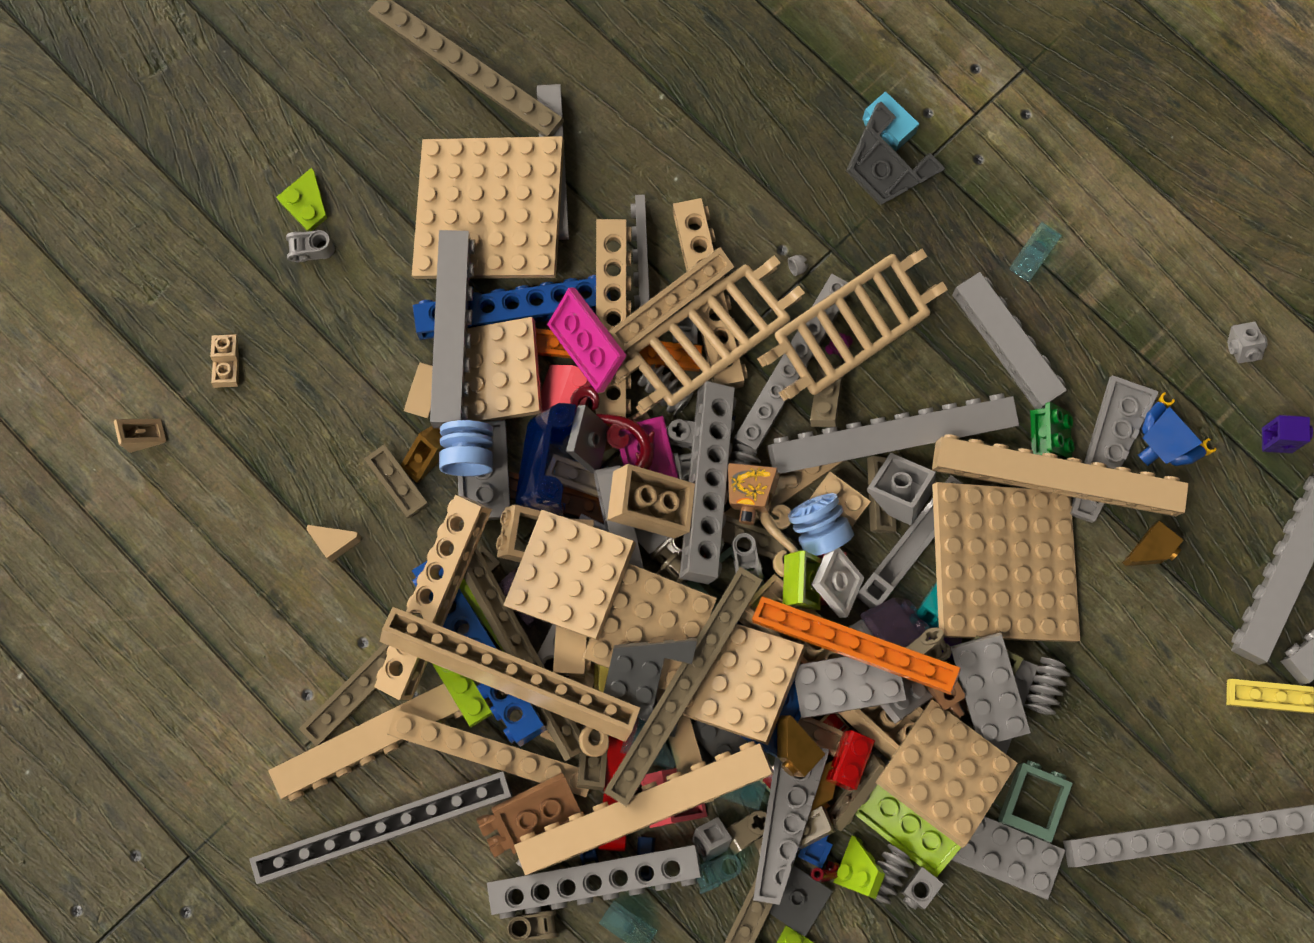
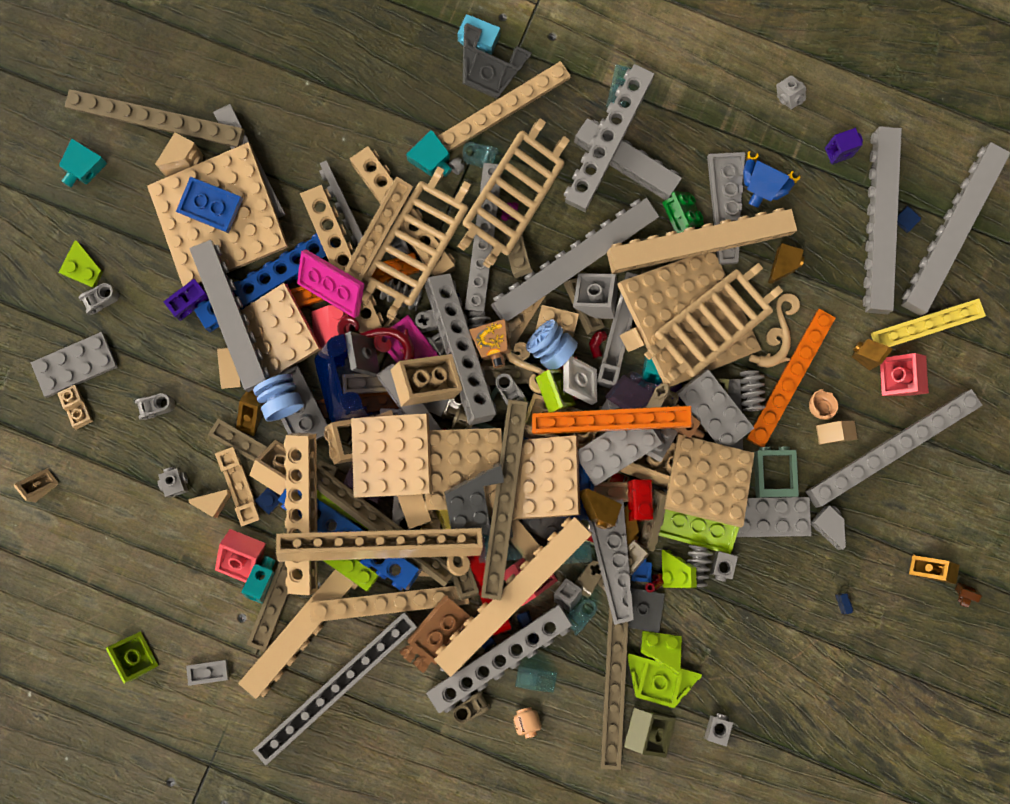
camera: 25 degrees left, 5 degrees up
none -> light grey plate [30,332,118,398]
none -> teal torso [59,139,107,188]
none -> lime slope [106,631,158,683]
none -> light grey piece [135,393,175,420]
none -> tan slope [155,132,203,177]
none -> light grey brick [158,467,189,498]
none -> dark purple brick [163,279,209,321]
none -> blue plate [176,177,243,233]
none -> light grey plate [186,660,229,686]
none -> tan slope [215,447,260,527]
none -> coral slope [215,529,266,583]
none -> teal torso [241,556,276,604]
none -> tan slope [249,440,286,495]
none -> dark blue plate [254,487,281,515]
none -> teal torso [406,130,452,177]
none -> tan plate [437,61,571,153]
none -> clear light blue piece [462,142,499,168]
none -> light grey brick [564,64,654,212]
none -> dark red arm [589,331,607,359]
none -> tan slope [619,326,645,352]
none -> tan bar [644,263,783,384]
none -> orange plate [746,309,836,447]
none -> tan plant [749,293,800,368]
none -> light nougat hair [809,389,838,420]
none -> light grey slope [811,505,846,550]
none -> tan slope [816,421,858,445]
none -> pearl gold slope [851,339,893,371]
none -> coral slope [880,353,929,396]

